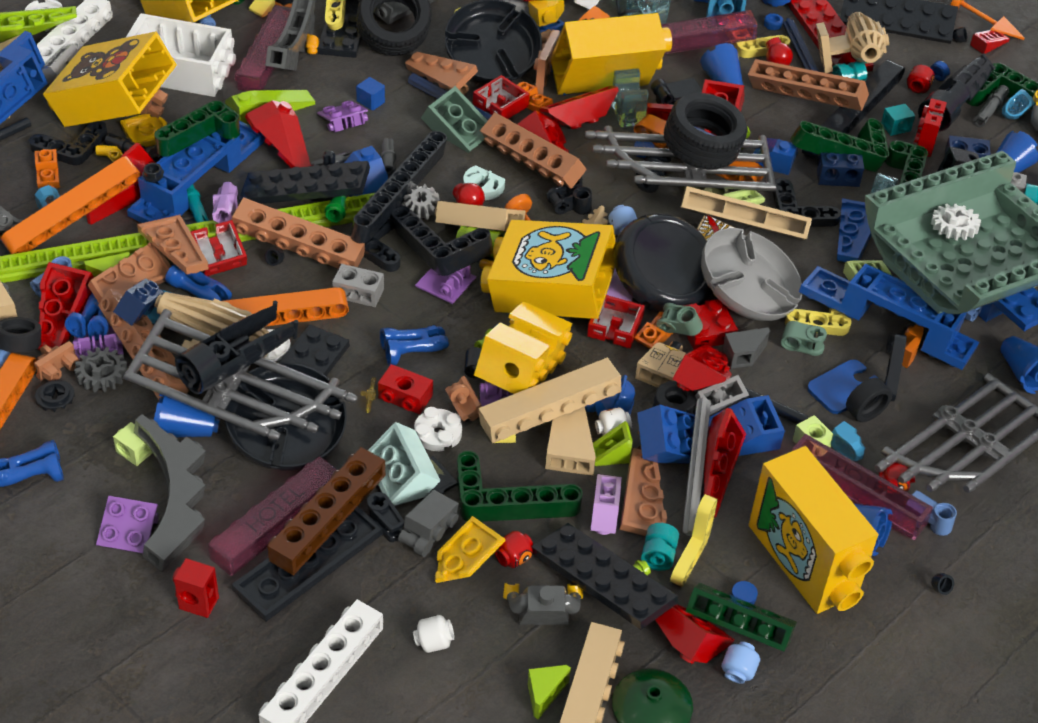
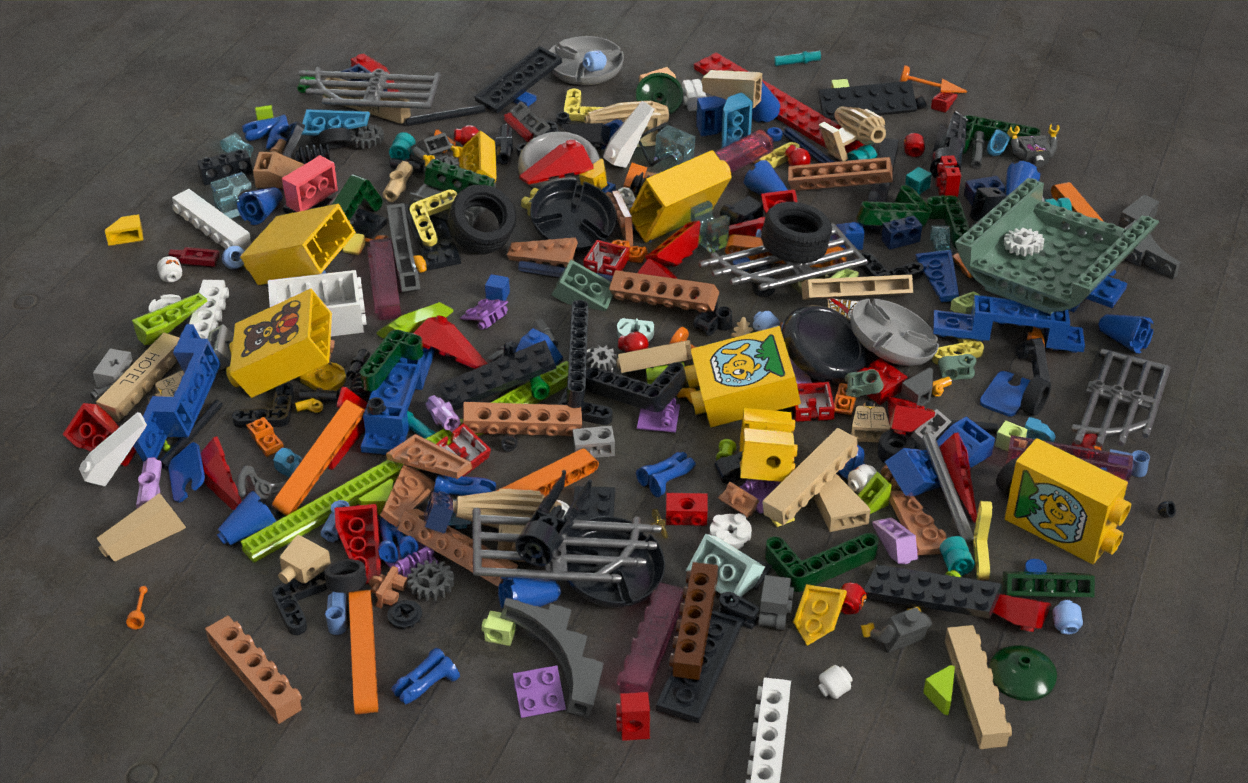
camera: 20 degrees left, 5 degrees down
blue tile [930,61,950,81] -> none
none -> light orange arm [932,376,952,396]

